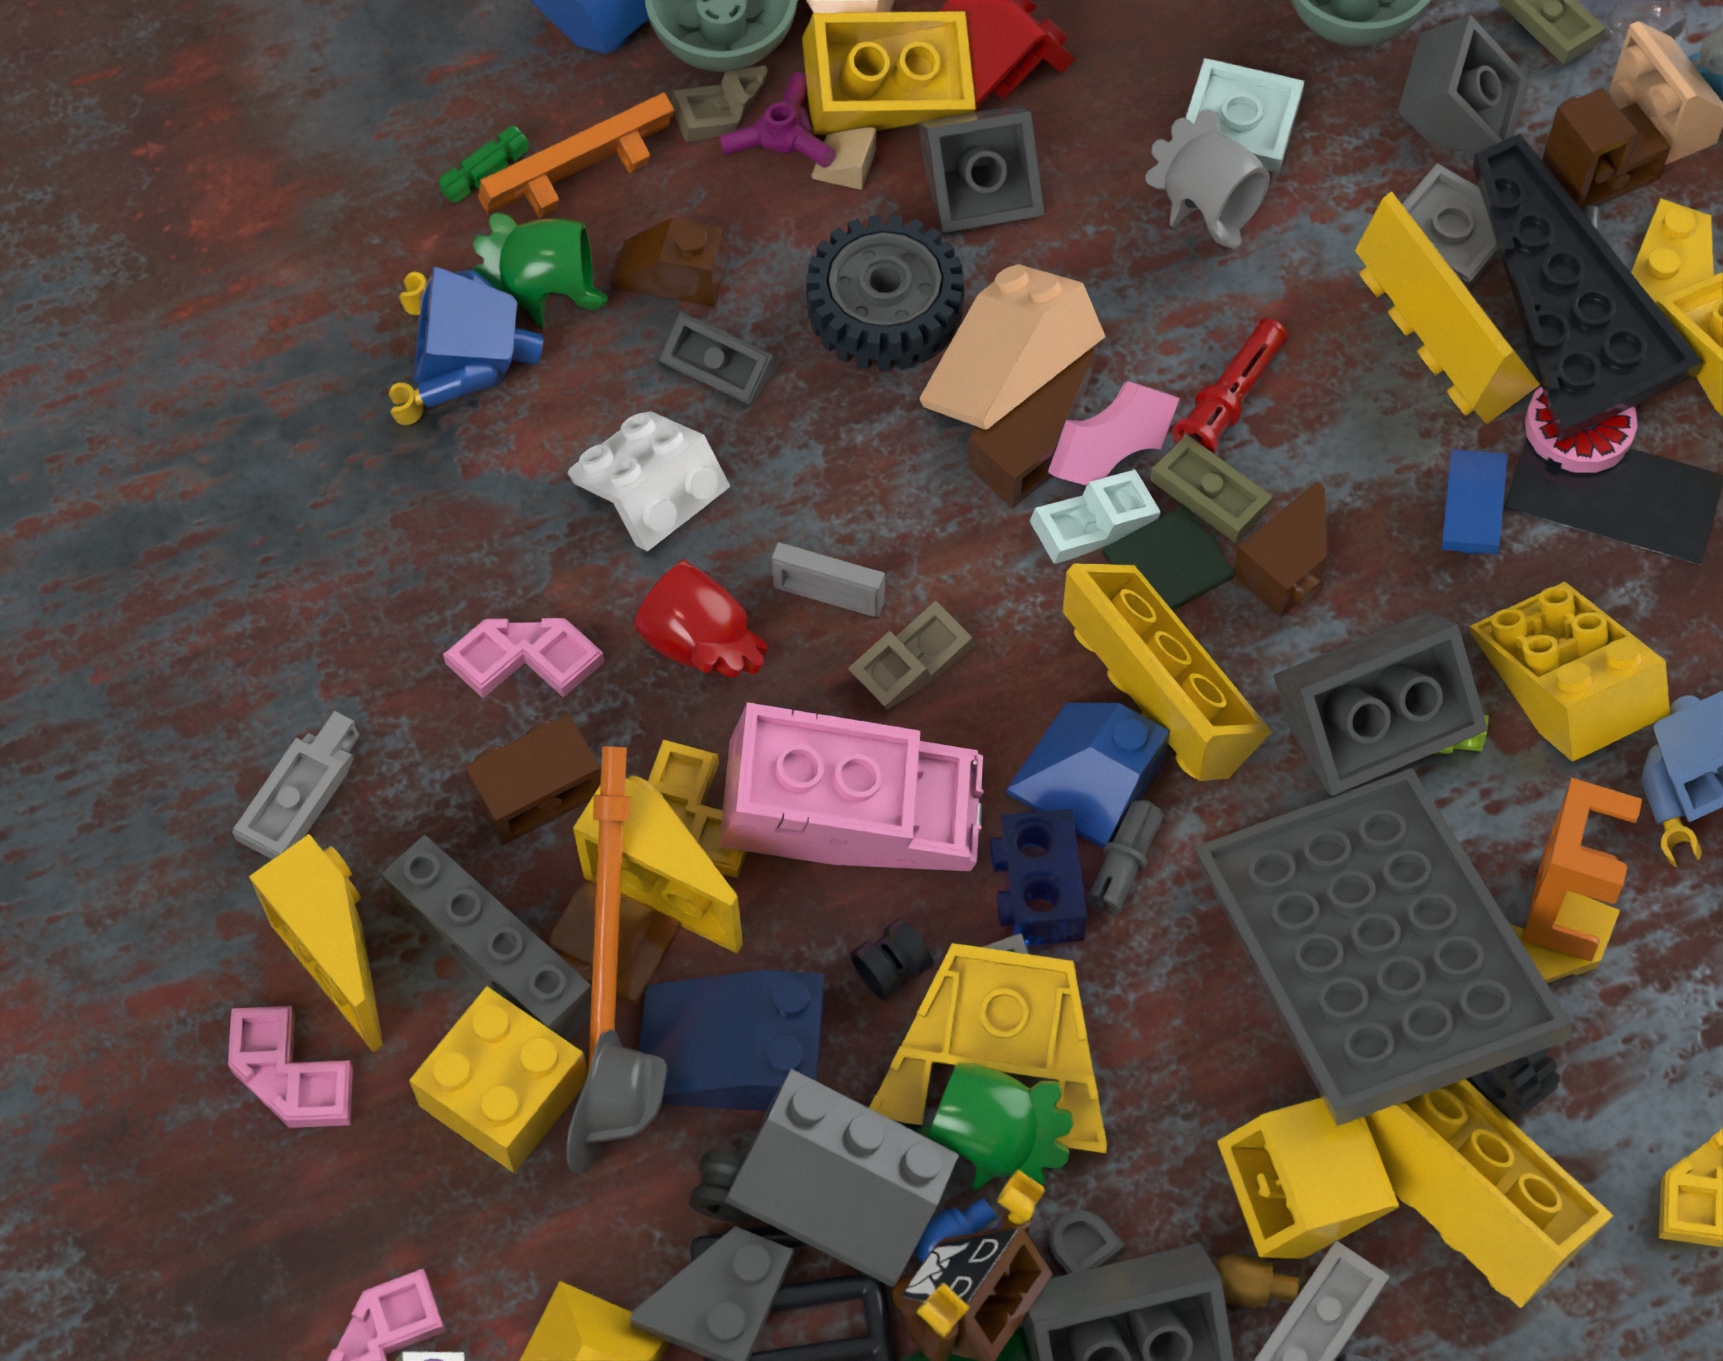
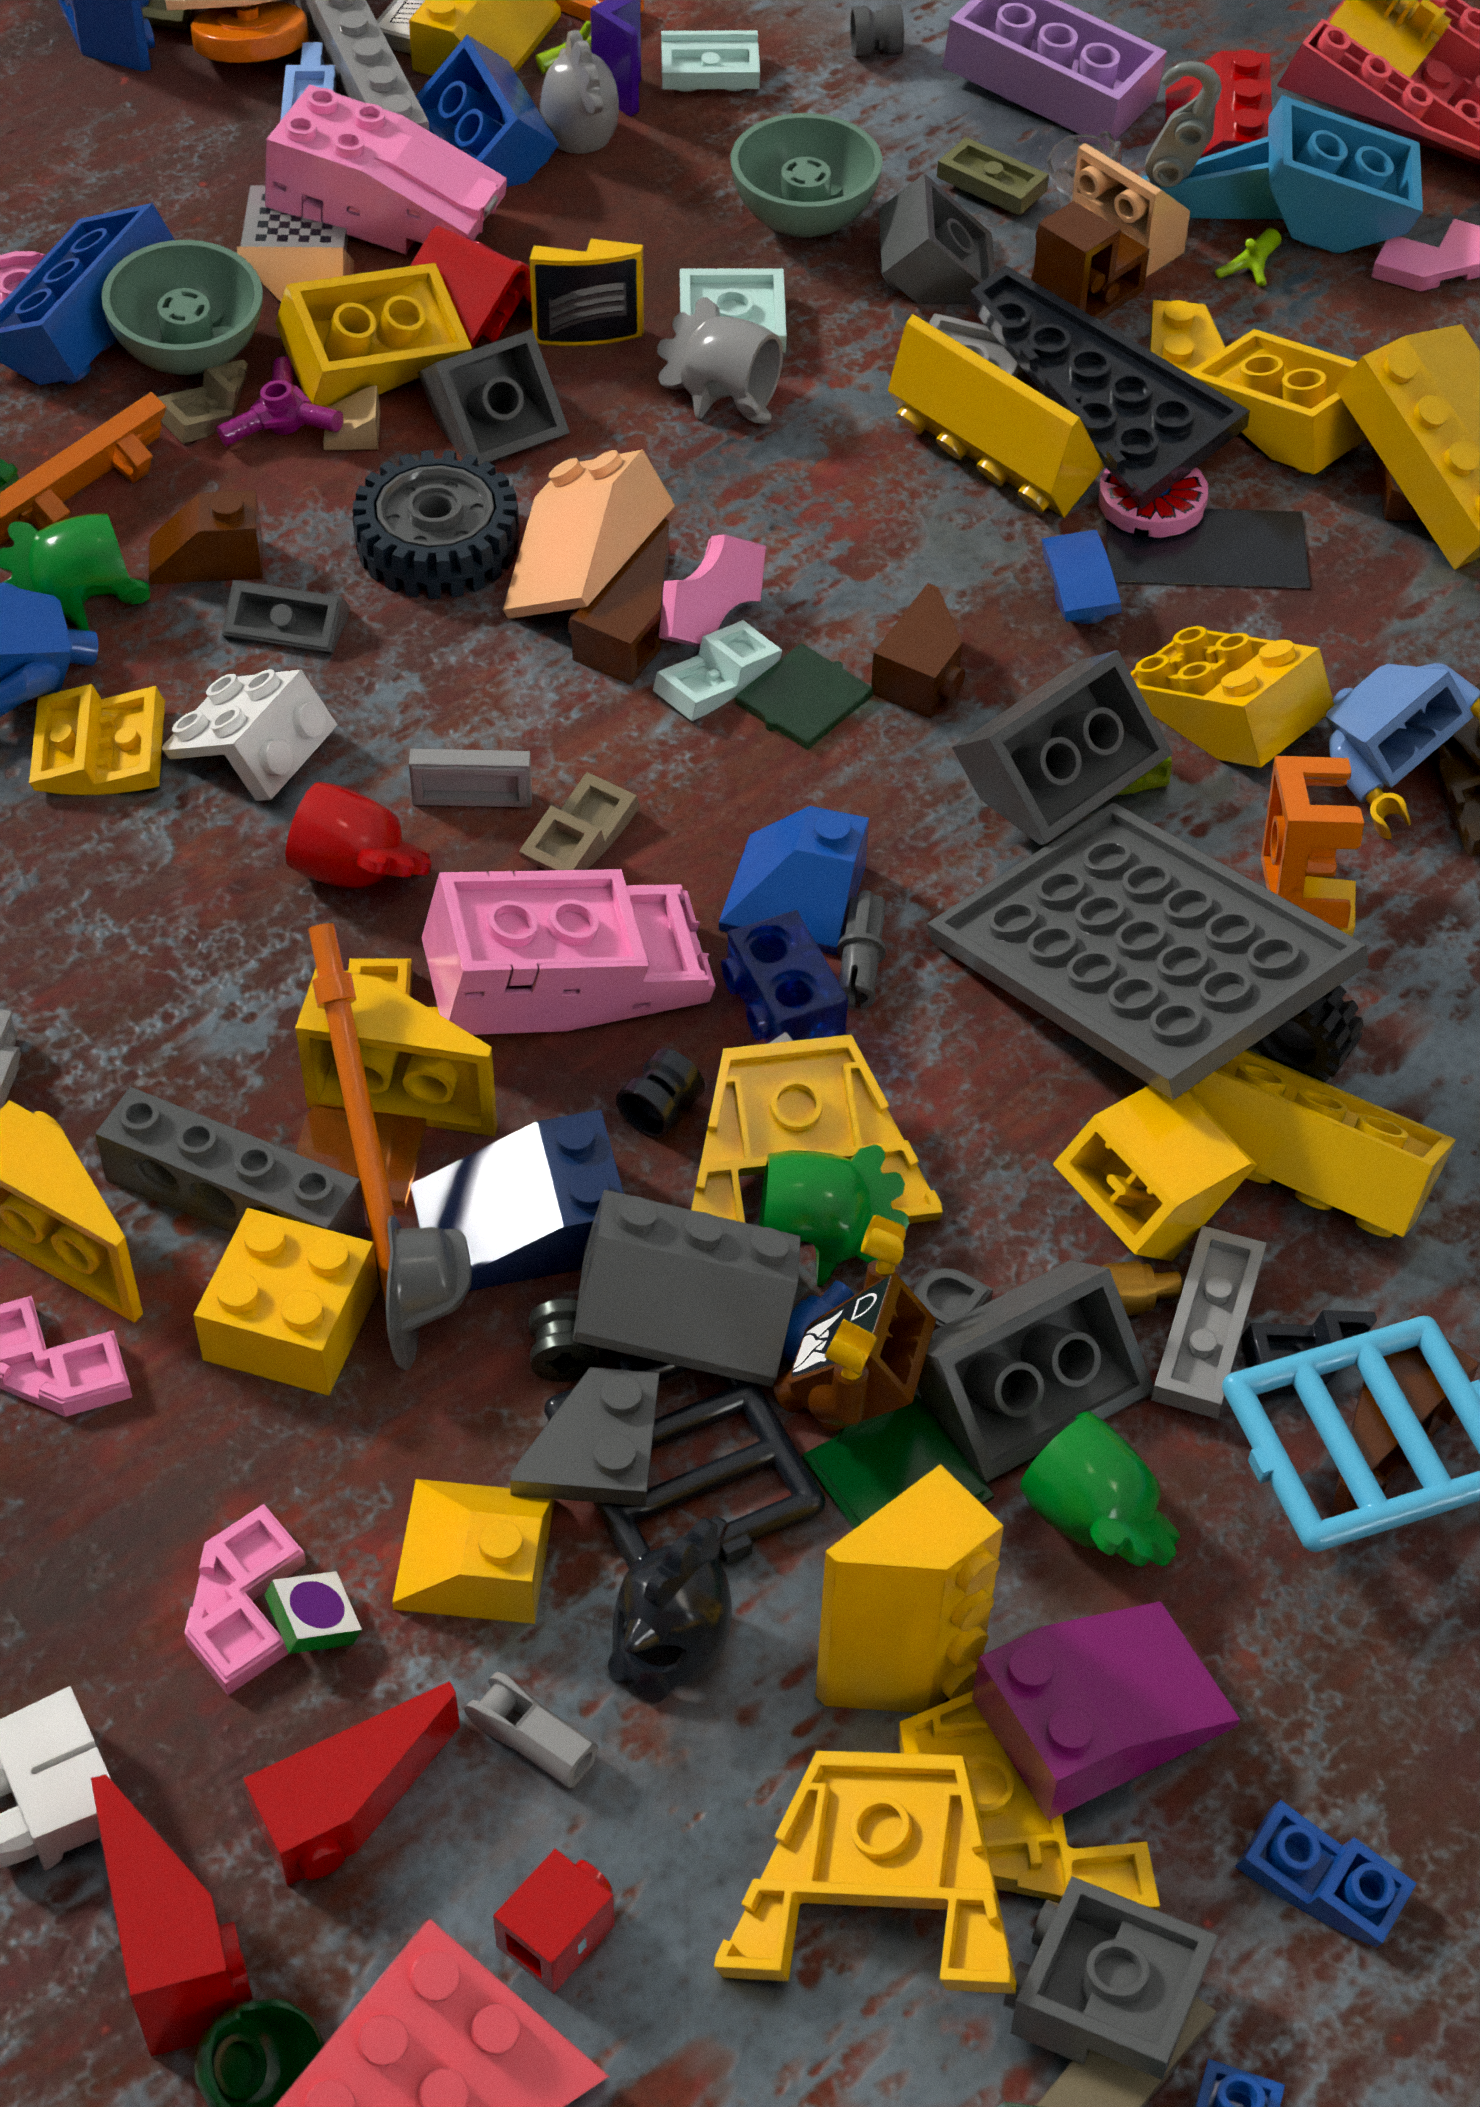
camera: 20 degrees left, 10 degrees down
bright pink tile [443,618,605,698] -> none
reddish brown brick [464,714,601,846] -> none
yellow slope [1063,564,1272,781] -> none
olive plate [1150,434,1273,543] -> none
red pin [1172,318,1288,454] -> none
none -> yellow slope [29,684,165,795]
none -> slope [529,239,644,346]

